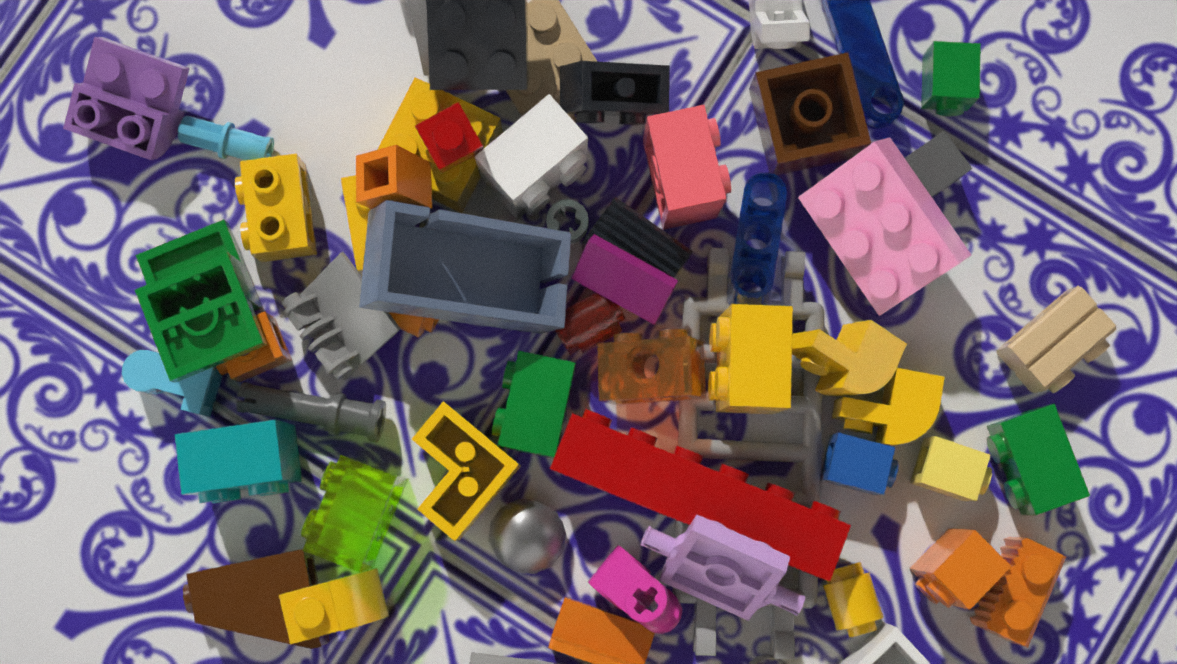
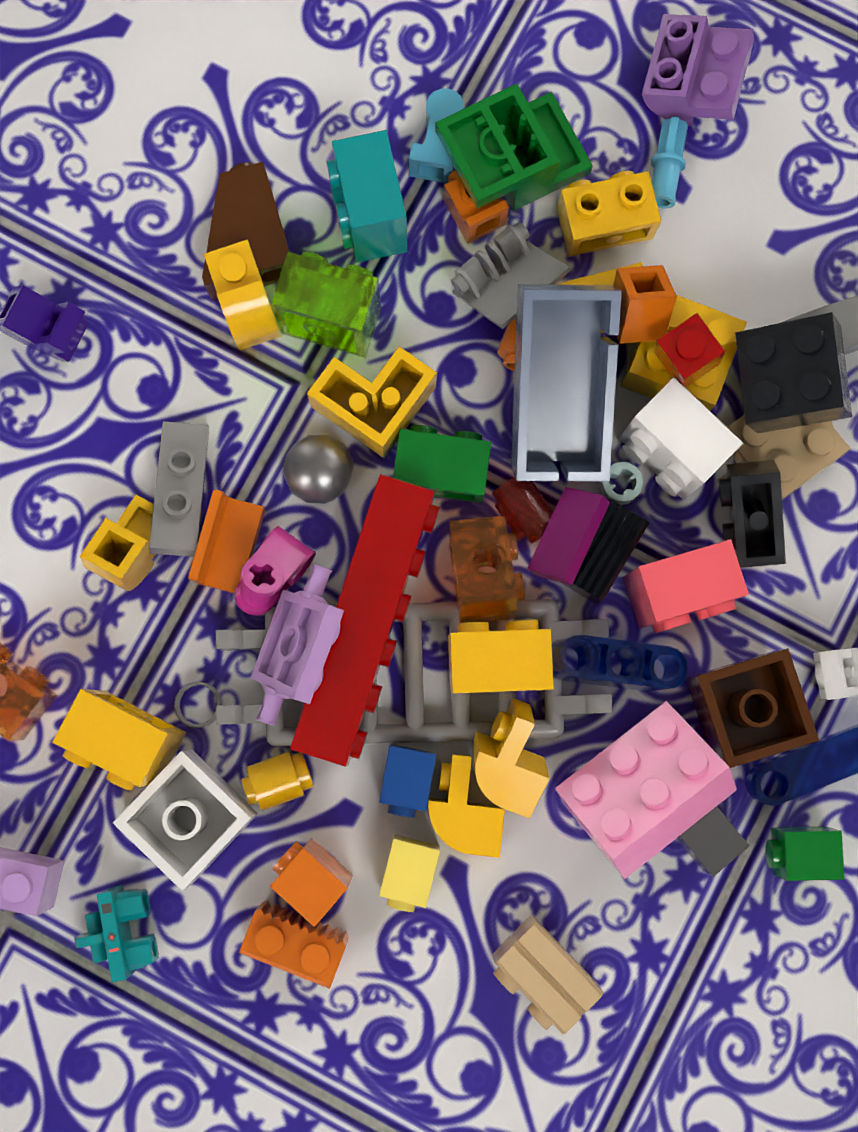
camera: 85 degrees right, 0 degrees up
dark grey pin [236,382,386,443] -> none
green brick [987,404,1090,516] -> none

